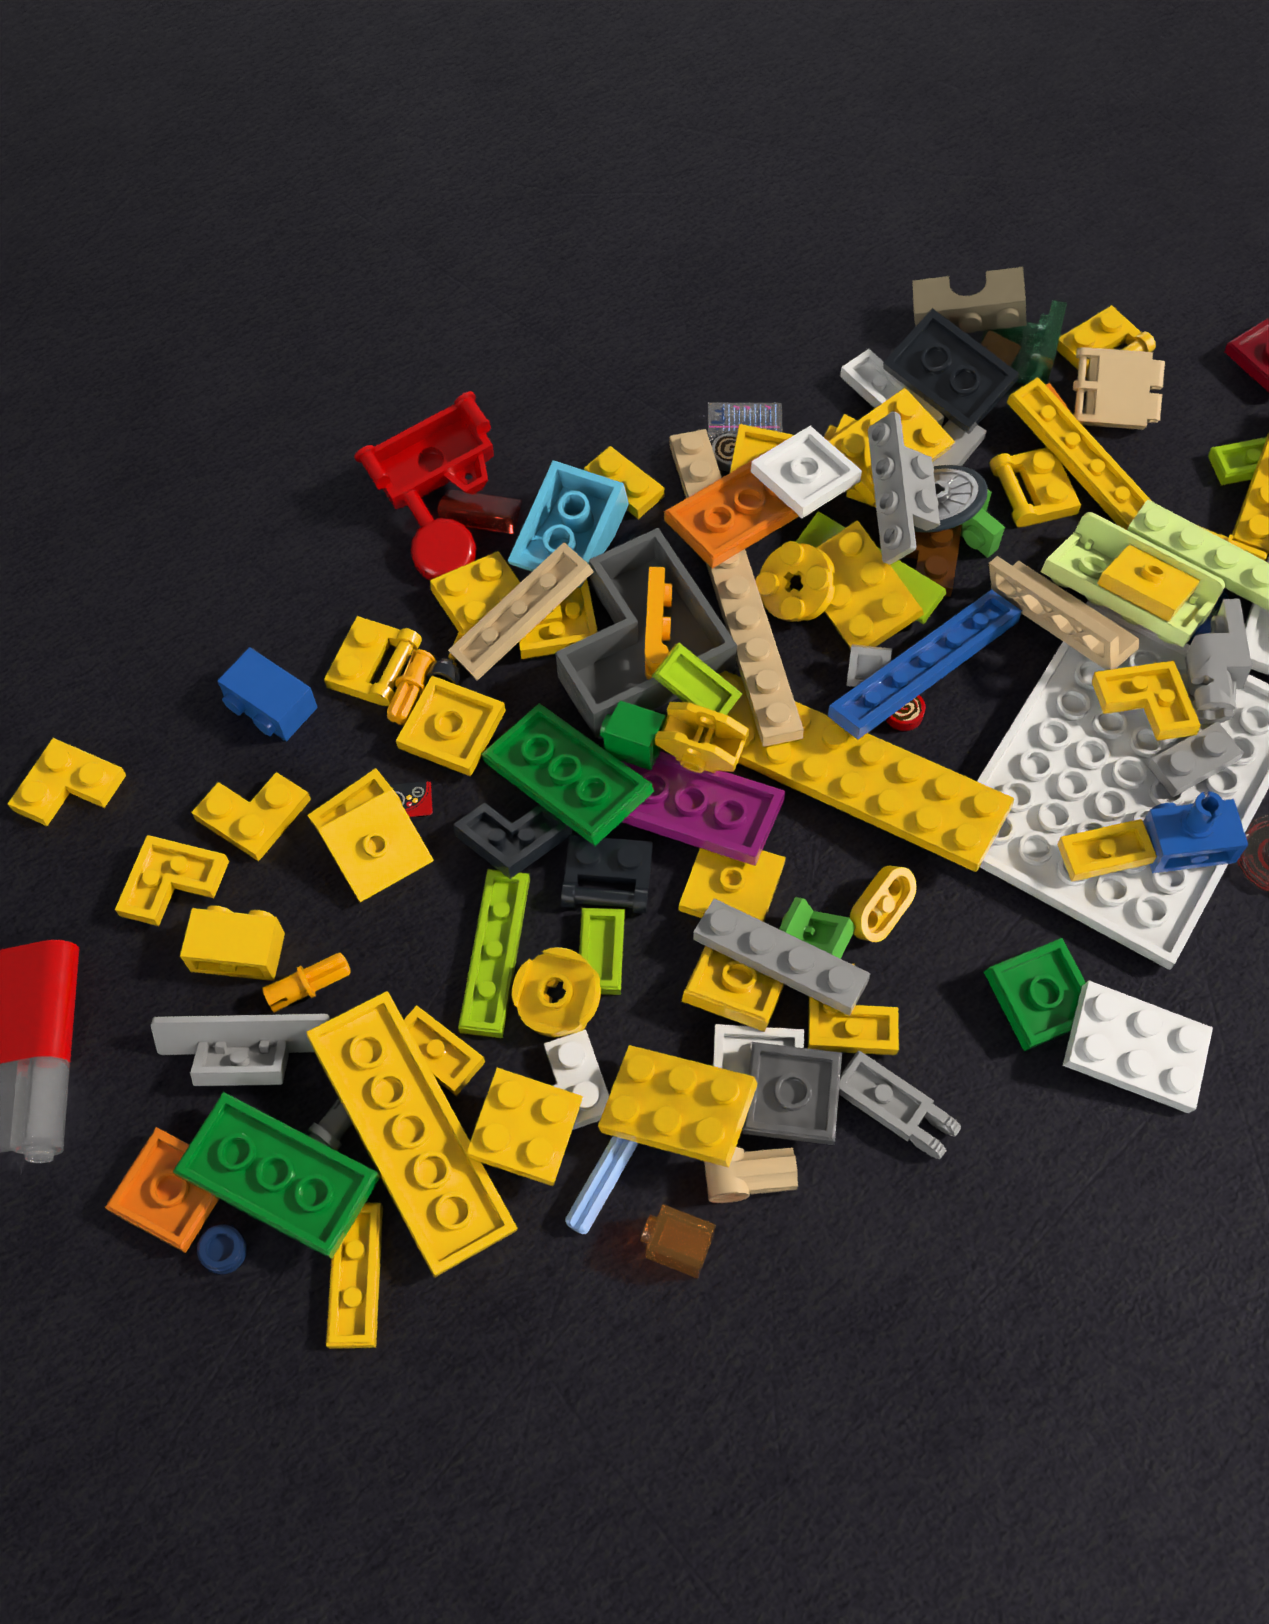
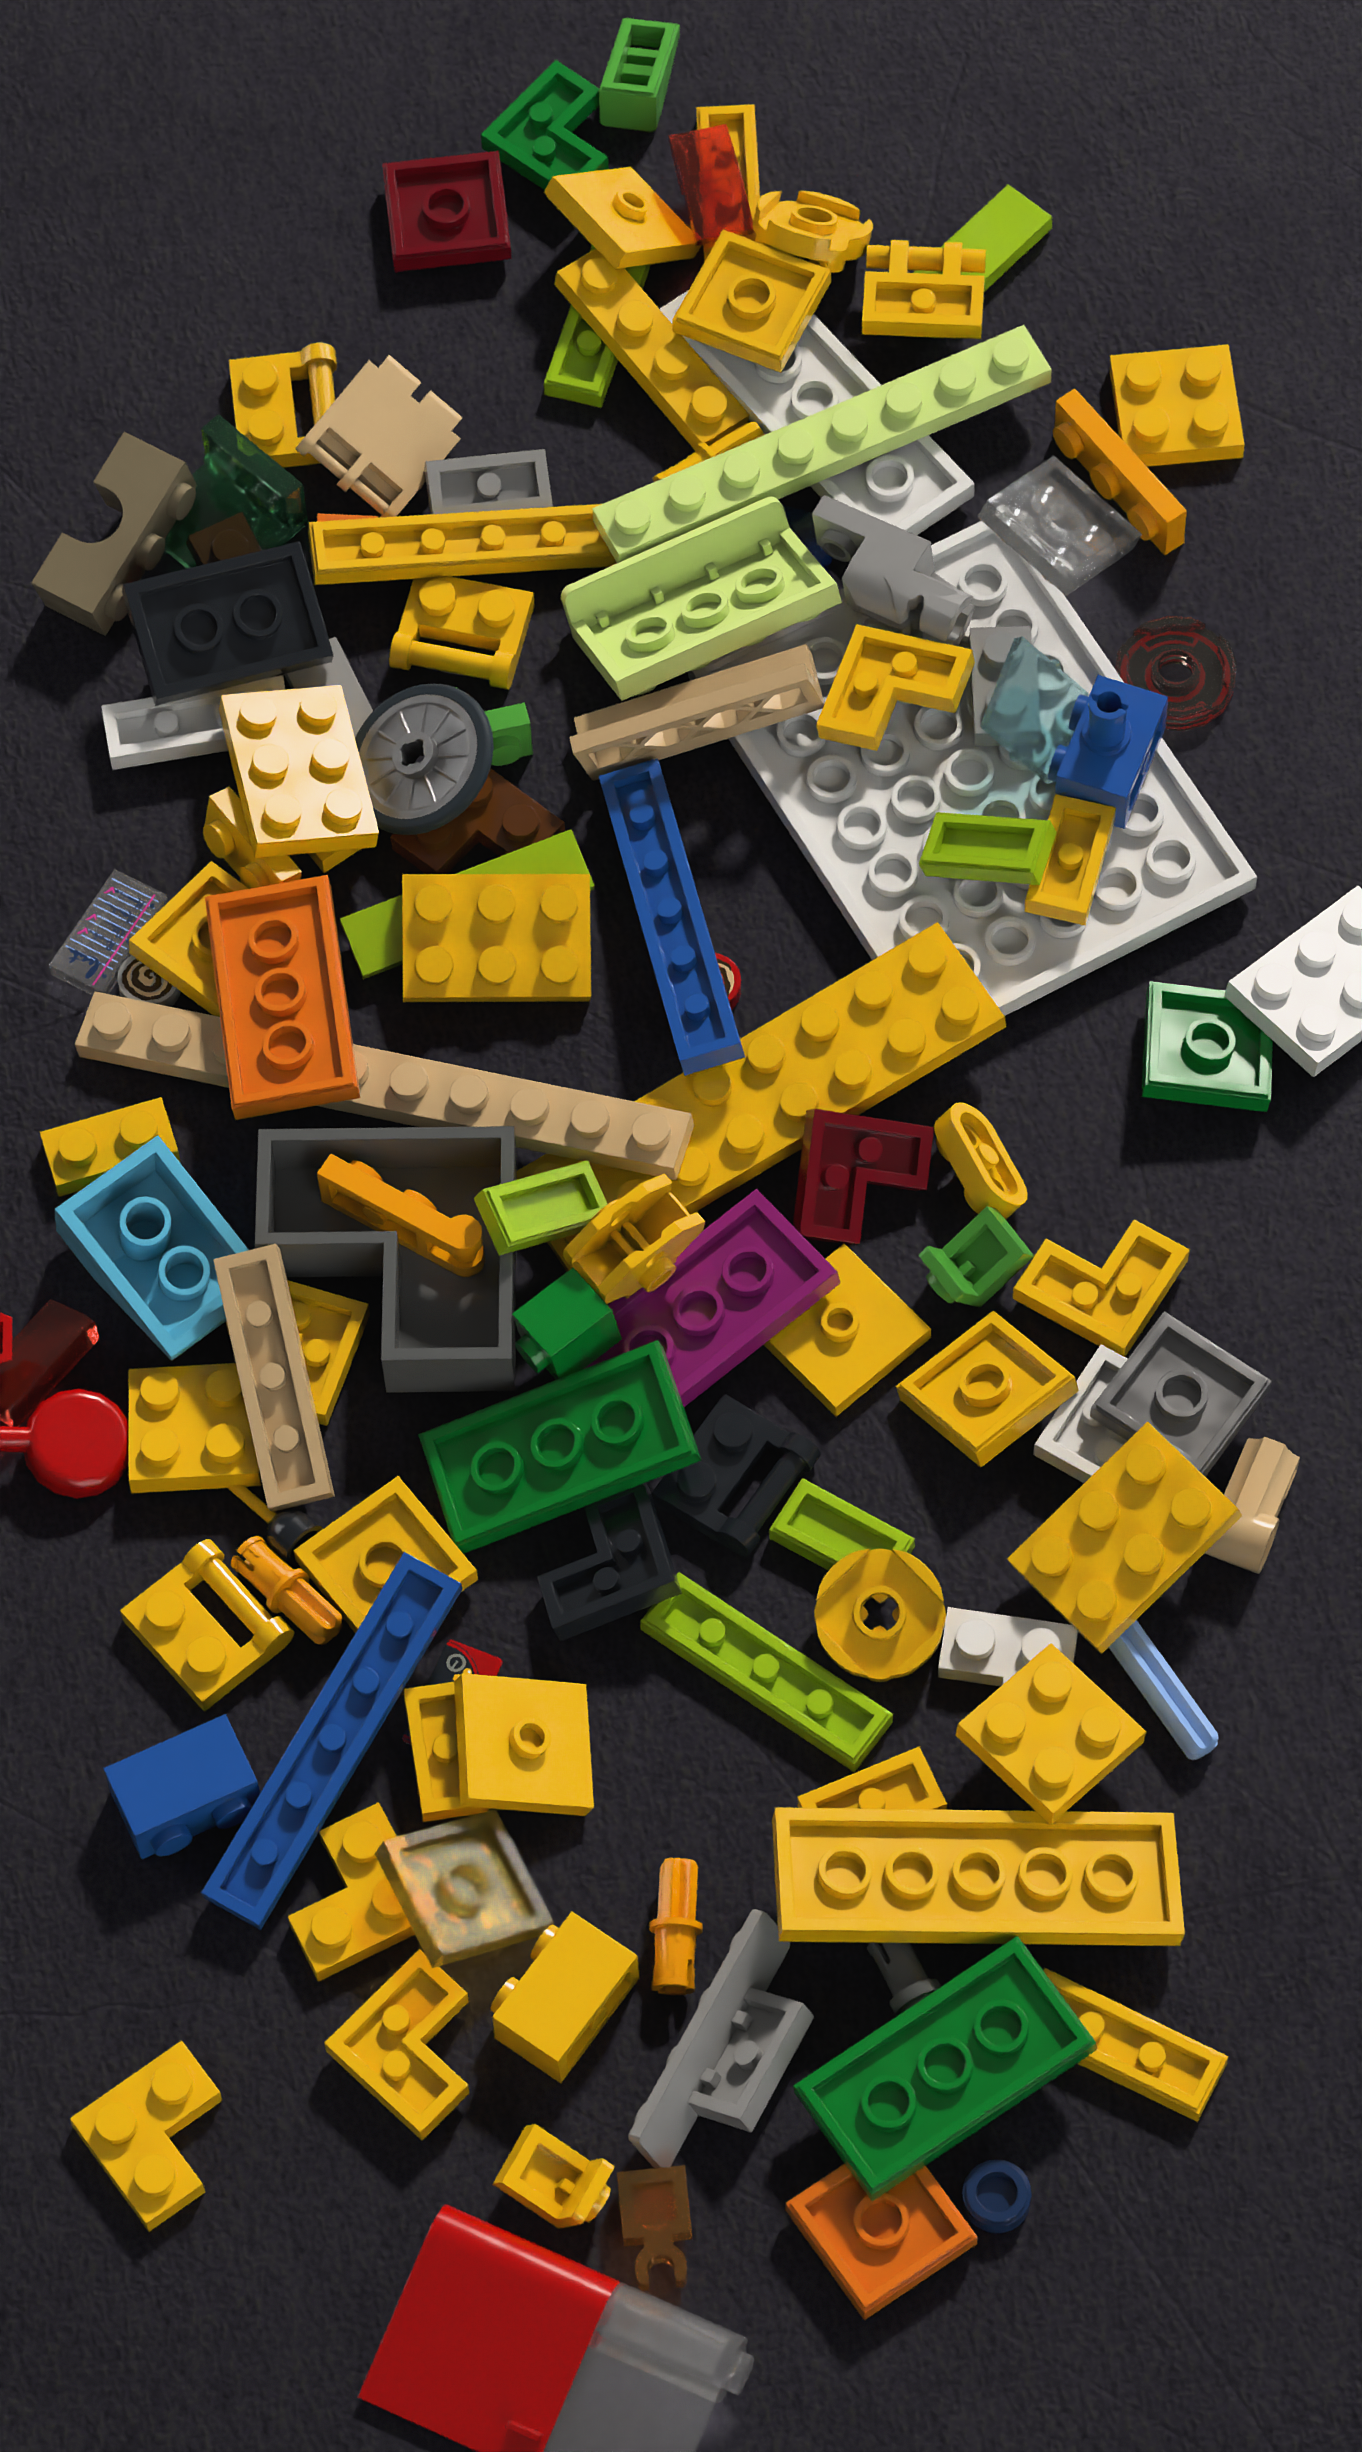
camera: 60 degrees left, 0 degrees up
clear orange brick [641,1204,715,1278] -> none
light grey plate [693,898,870,1016] -> none
white plate [751,426,862,518] -> none
yellow plate [755,541,835,622] -> none
light grey hinge [839,1051,961,1159] -> none
light grey plate [847,644,892,687] -> none
light grey bracket [868,411,940,565] -> none
yellow plate [1097,544,1200,622] -> none
none -> blue plate [201,1552,462,1930]
none -> clear yellow plate [375,1809,554,1968]
none -> light grey plate [424,449,553,515]
none -> yellow bracket [493,2124,614,2228]
none -> clear orange plate [617,2165,692,2292]
none -> dark red plate [793,1109,934,1245]
none -> lime tile [919,812,1057,885]
none -> clear light blue piece [980,636,1089,784]

